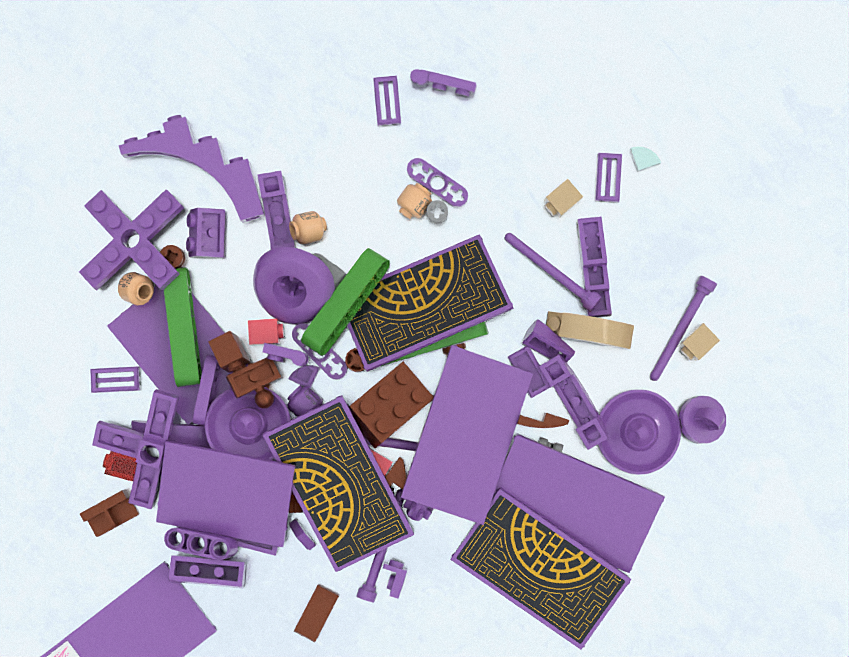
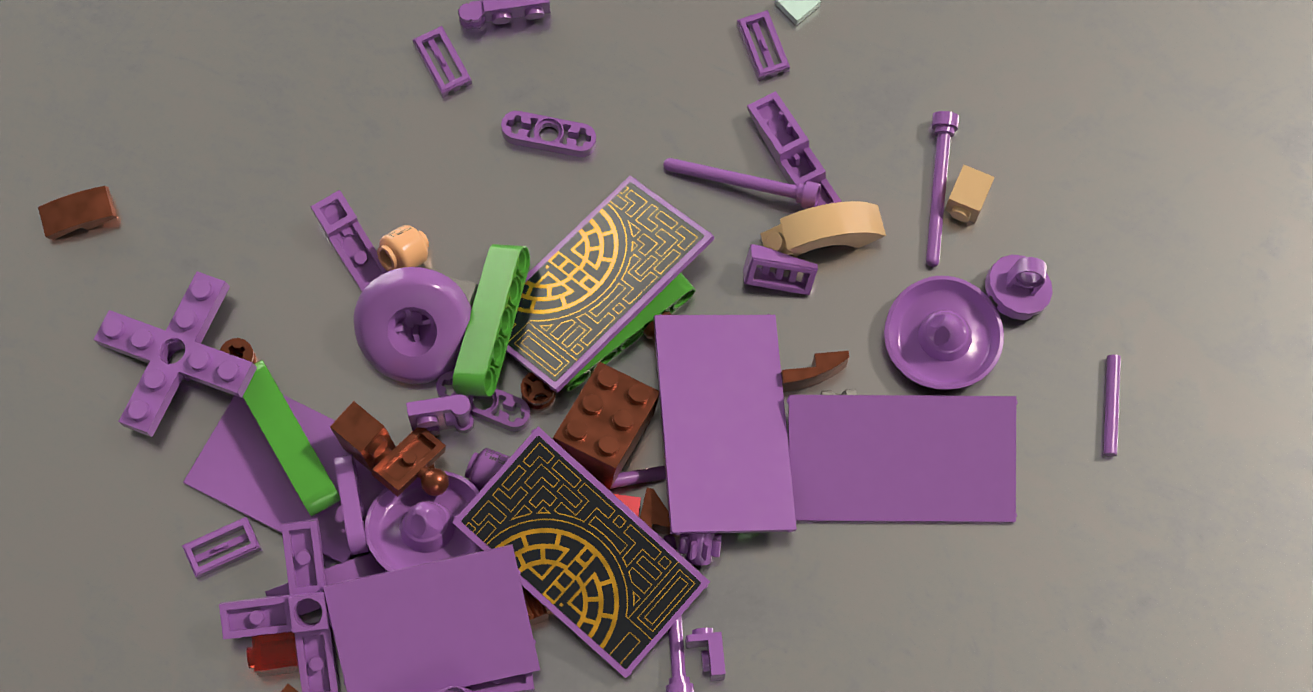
camera: 25 degrees left, 15 degrees down
medium lavender arch [118,115,265,223] -> none
light nougat head [118,272,154,306] -> none
medium lavender bracket [186,207,225,258] -> none
coral brick [248,319,284,345] -> none
medium lavender tile [288,365,320,387] -> none
medium lavender tile [289,518,316,551] -> none
light nougat head [397,183,432,219] -> none
light grey bush [426,200,448,224] -> none
black piece [450,488,631,650] -> none
medium lavender tile [507,346,551,398] -> none
medium lavender slope [539,354,609,450] -> none
tan brick [544,179,583,218] -> none
none -> copper slope [38,186,116,240]
none -> medium lavender bar [1103,355,1121,457]

